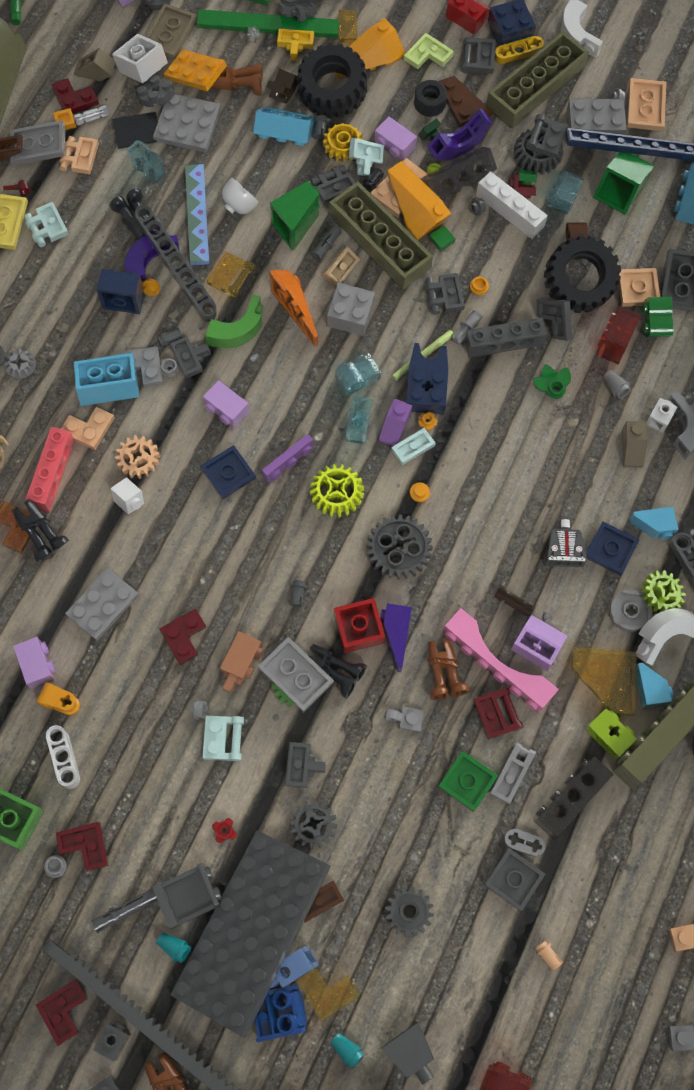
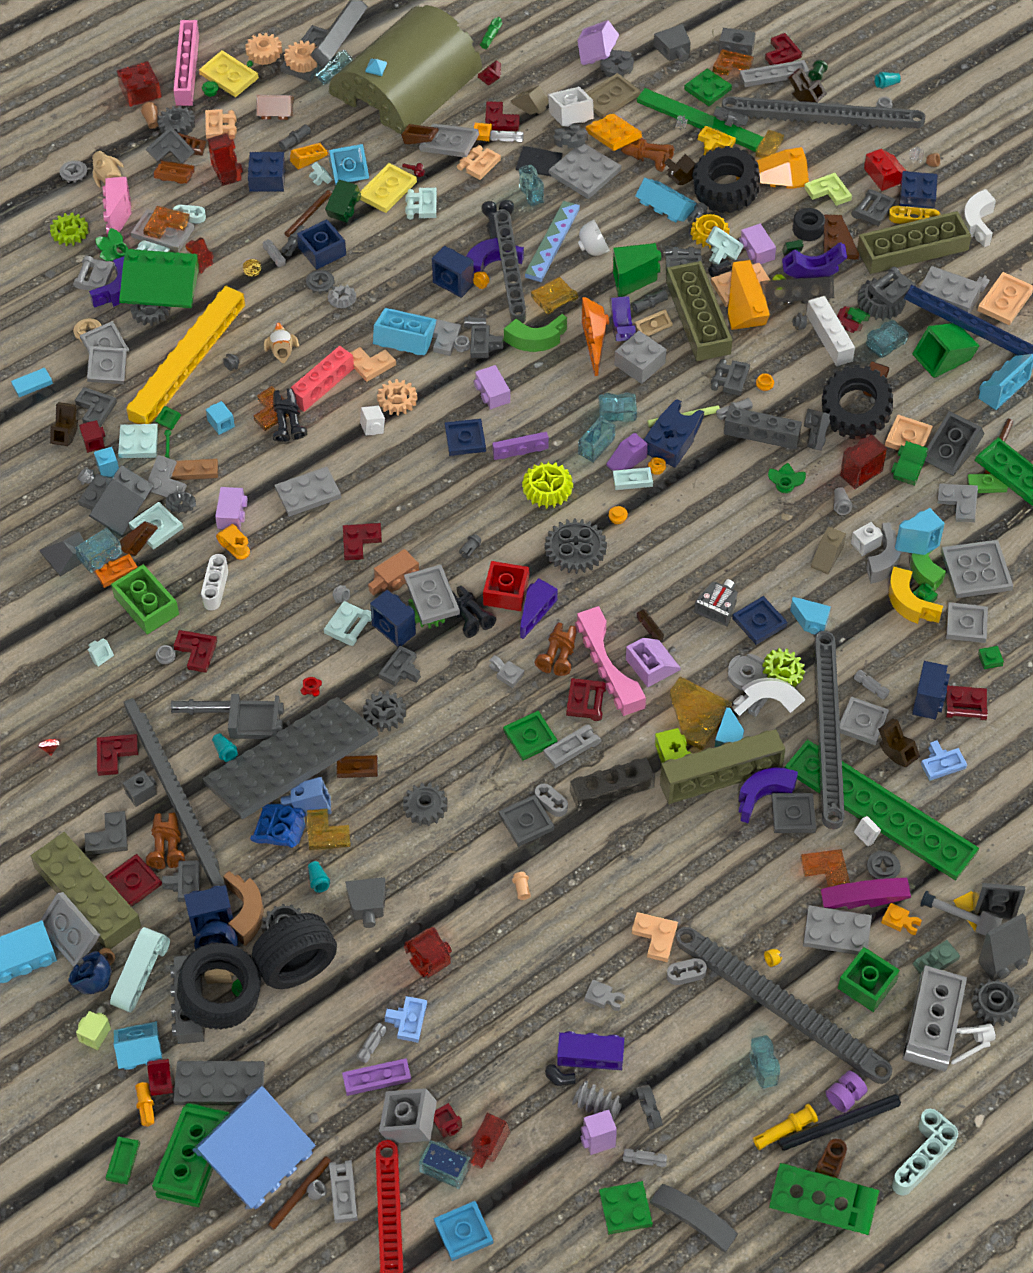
camera: 30 degrees right, 15 degrees down
green tile [429,226,456,252] -> none
none -> dark blue brick [370,590,416,648]
none -> dark red bracket [478,60,501,86]
none -> dark purple arch [610,296,636,341]

